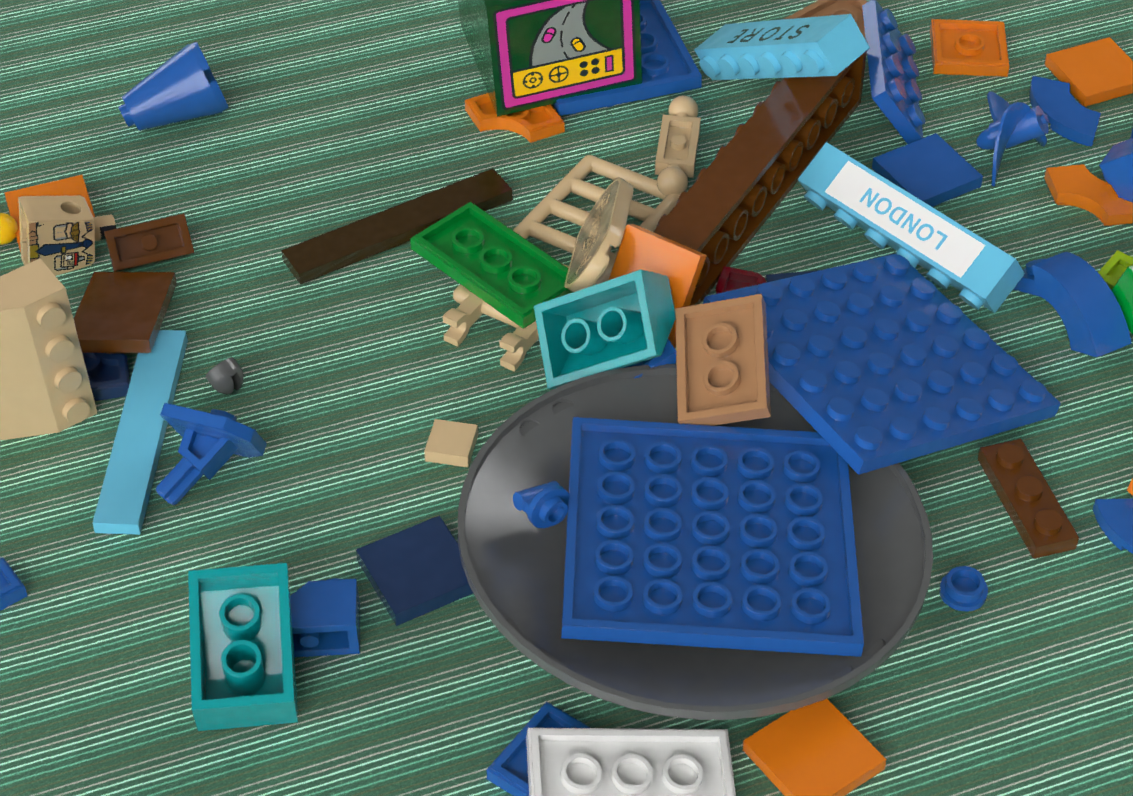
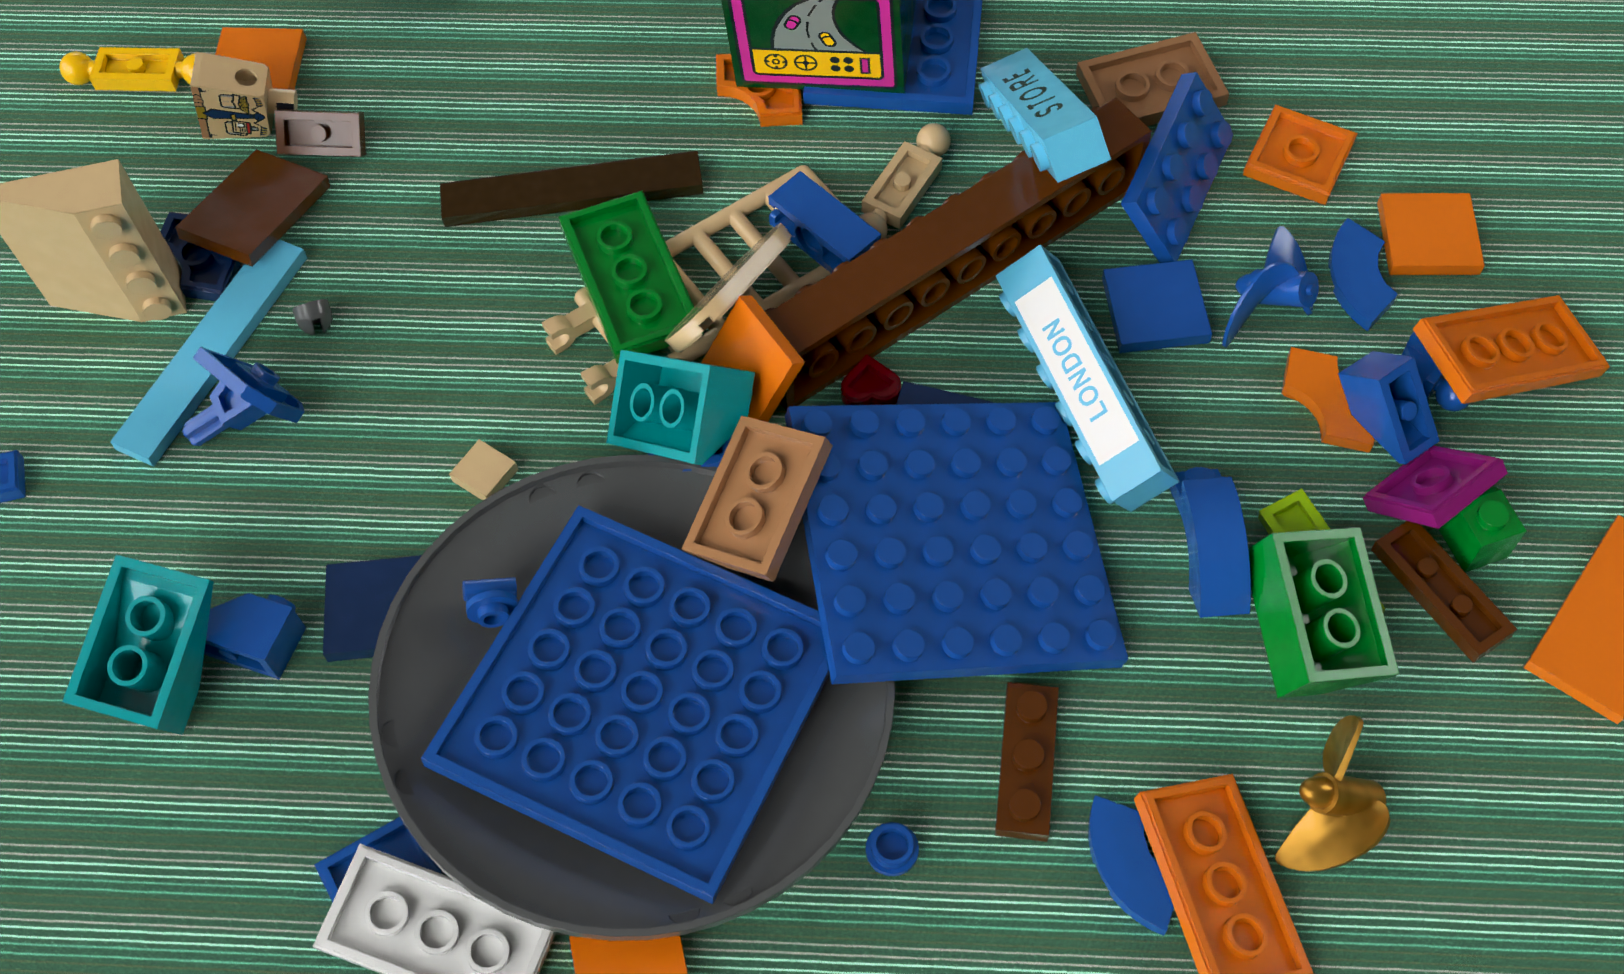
camera: 25 degrees right, 15 degrees up
none -> blue piece [768,171,881,273]

